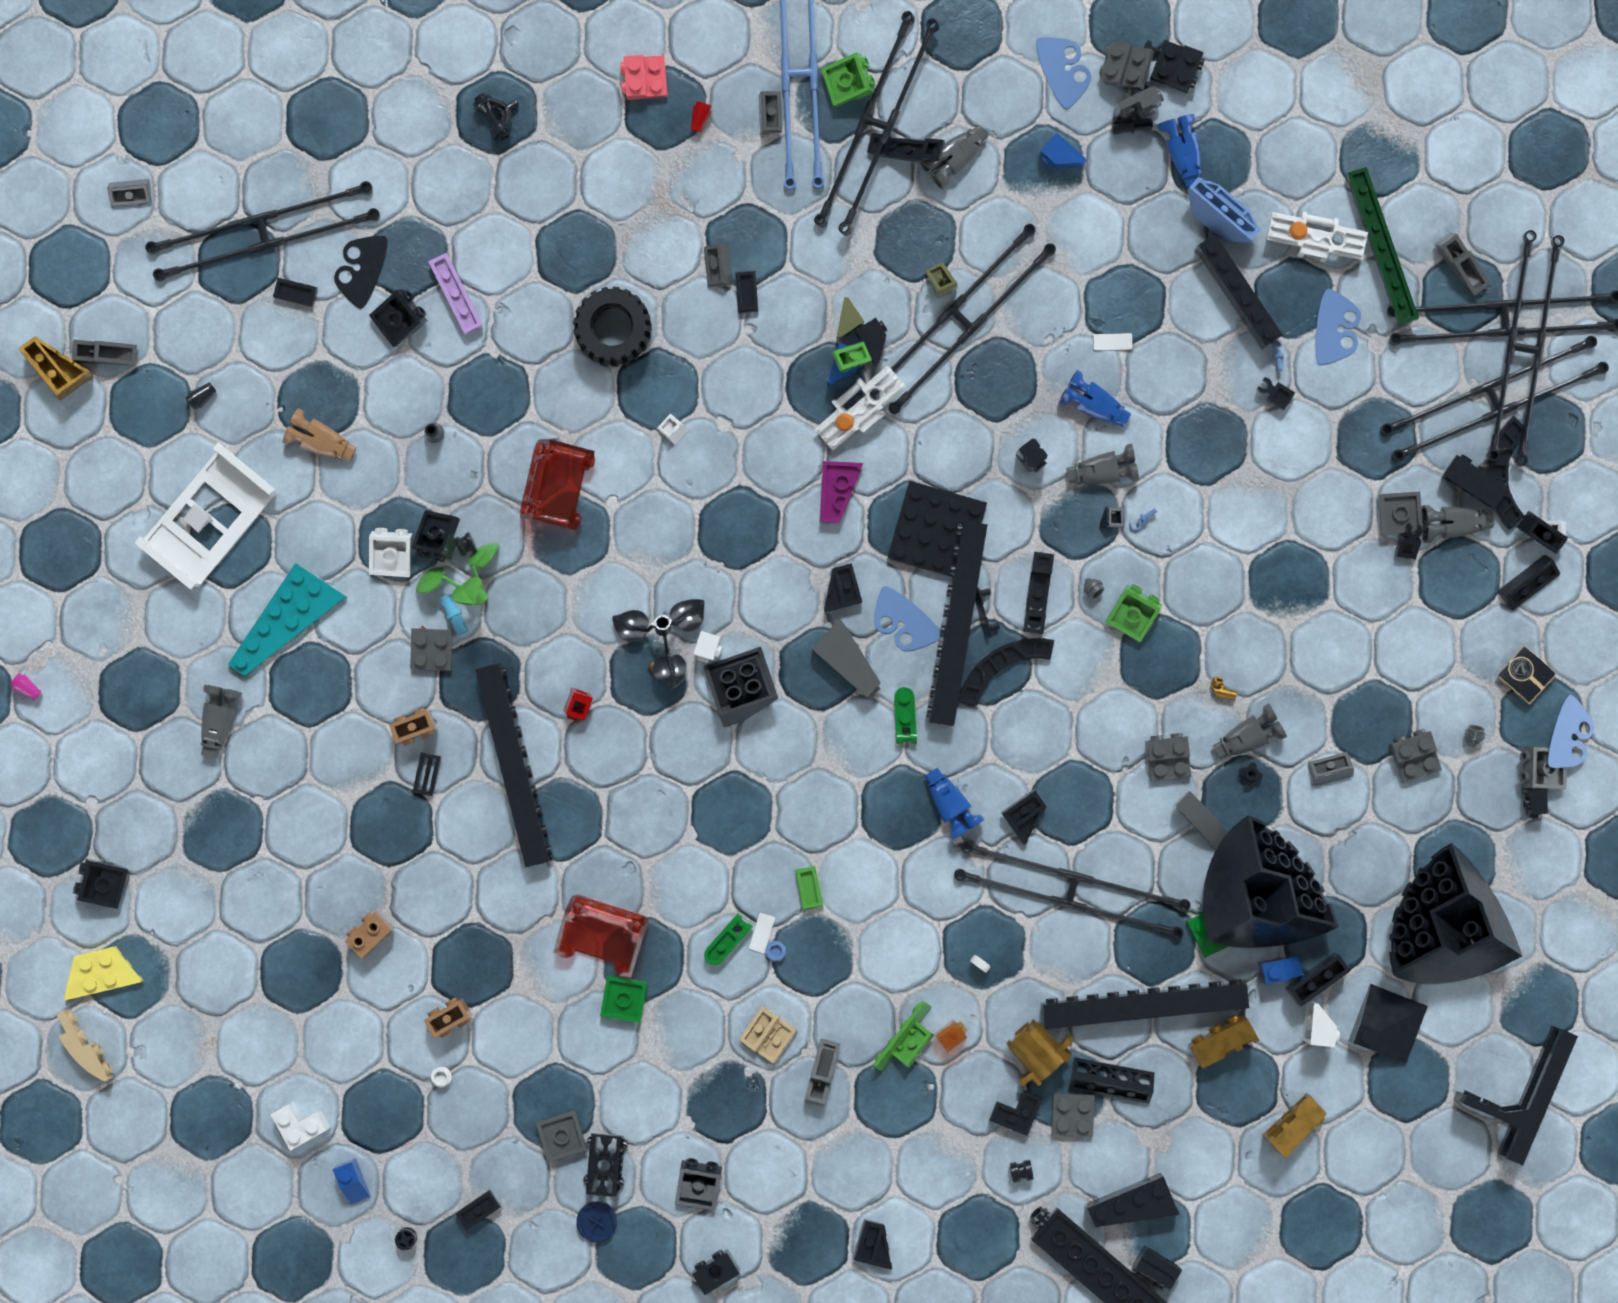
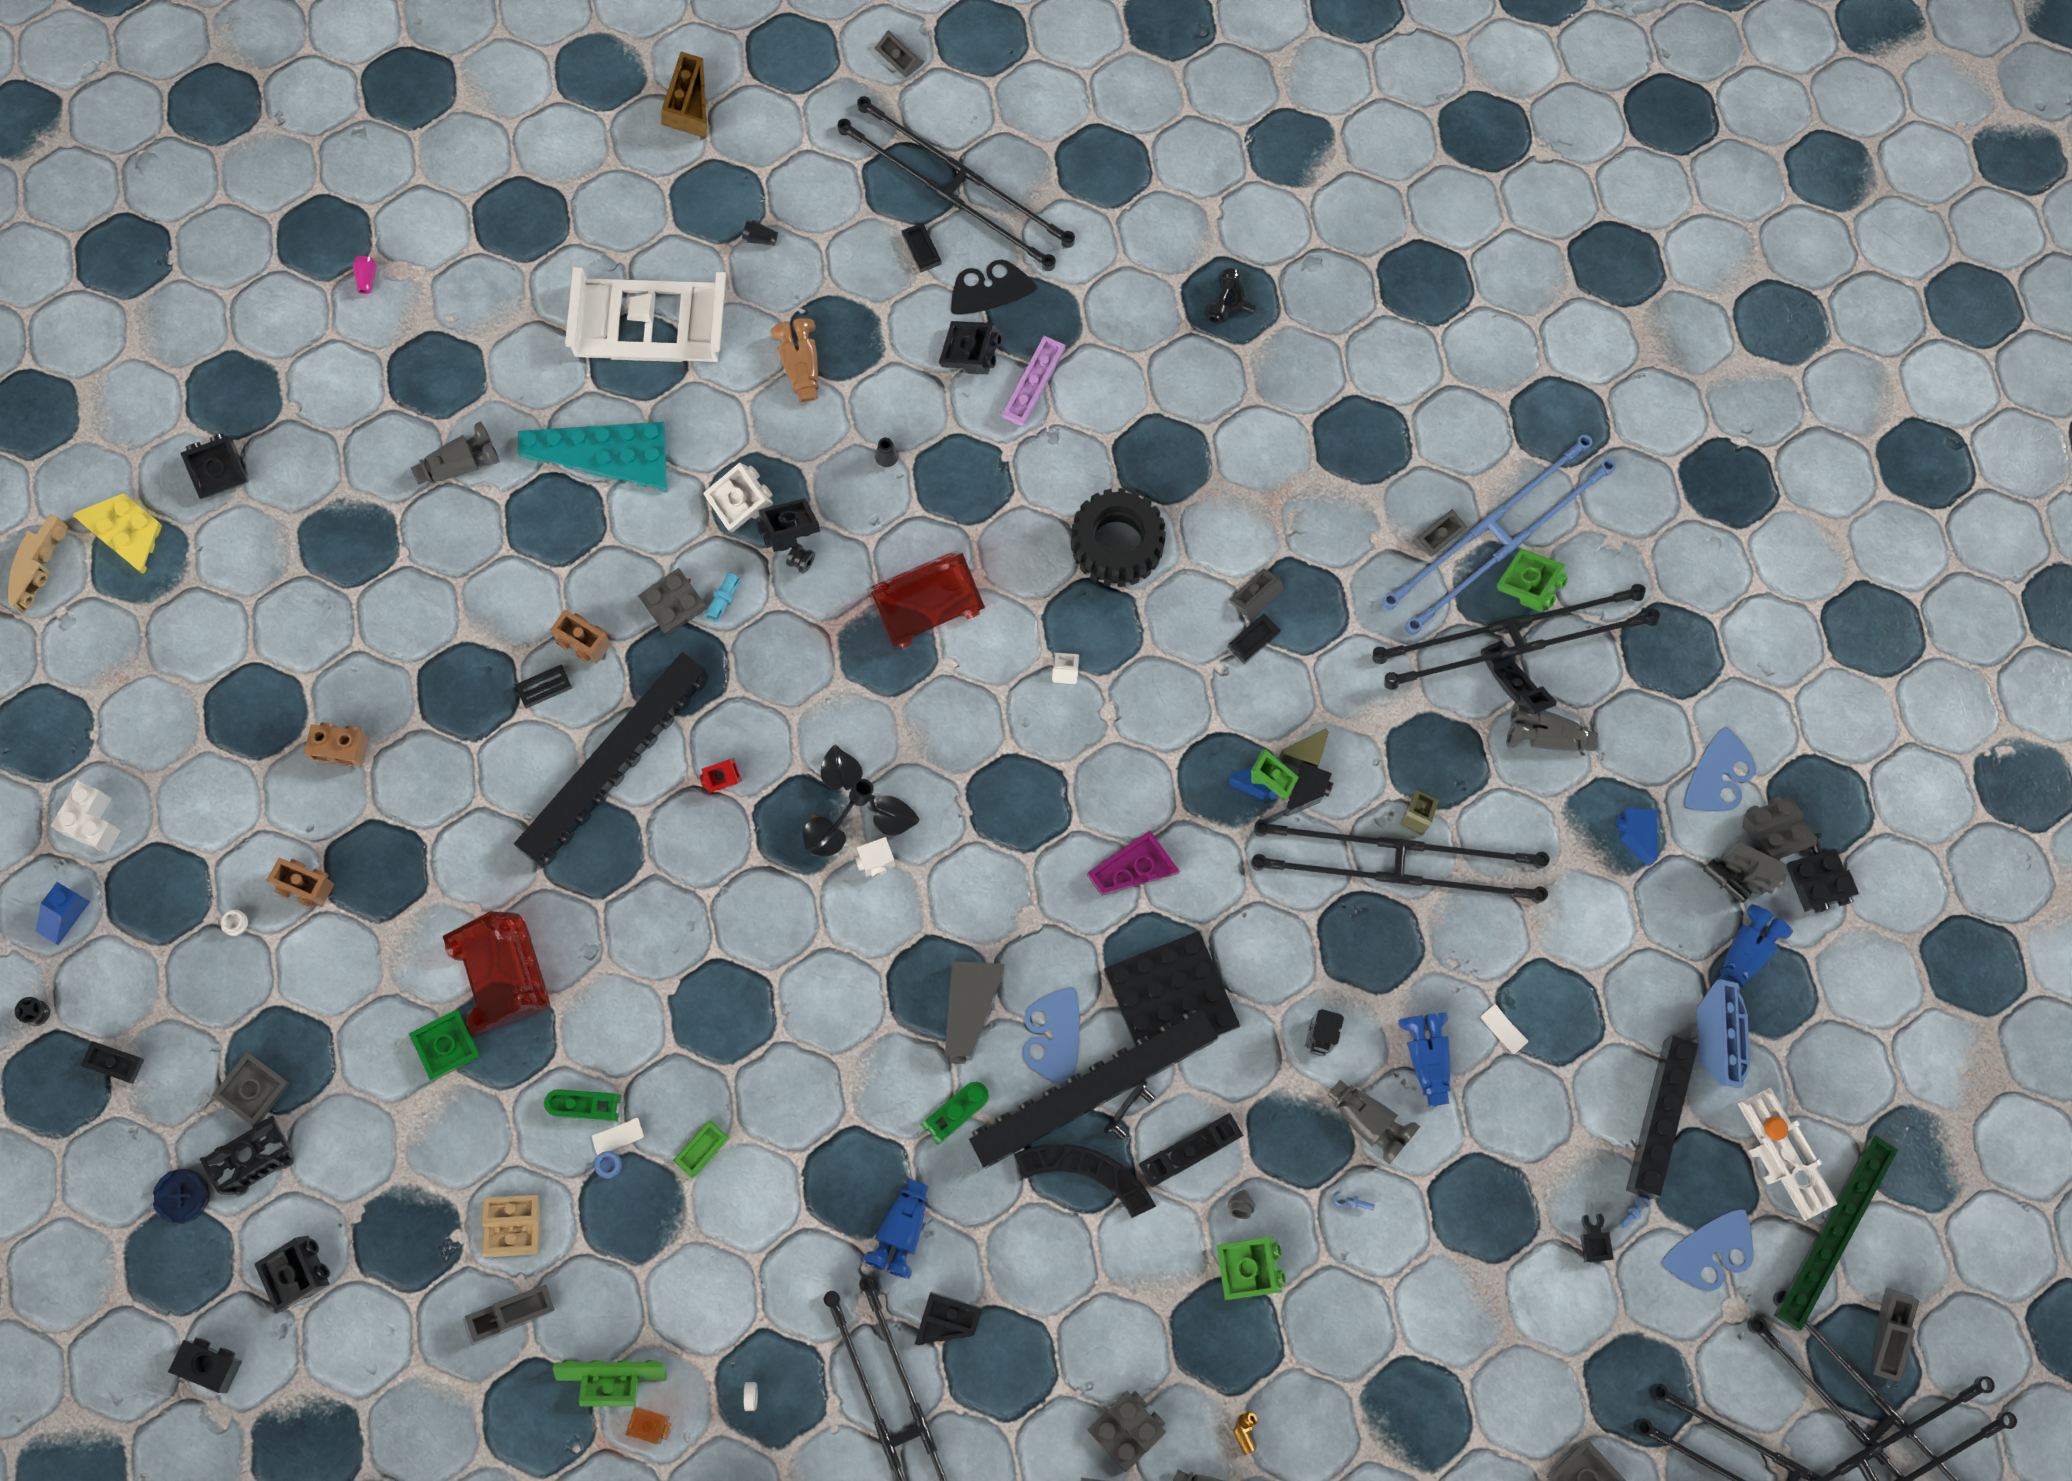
camera: 50 degrees right, 15 degrees down
dark grey slope [71,339,137,365] -> none
bright green plant [416,543,499,606] -> none
coral plate [620,55,668,100] -> none
red cone [690,101,712,132] -> none
black slope [703,647,778,728] -> none
white piece [814,365,906,451] -> none
black wing [824,563,862,613] -> none
black slope [1100,507,1124,528] -> none

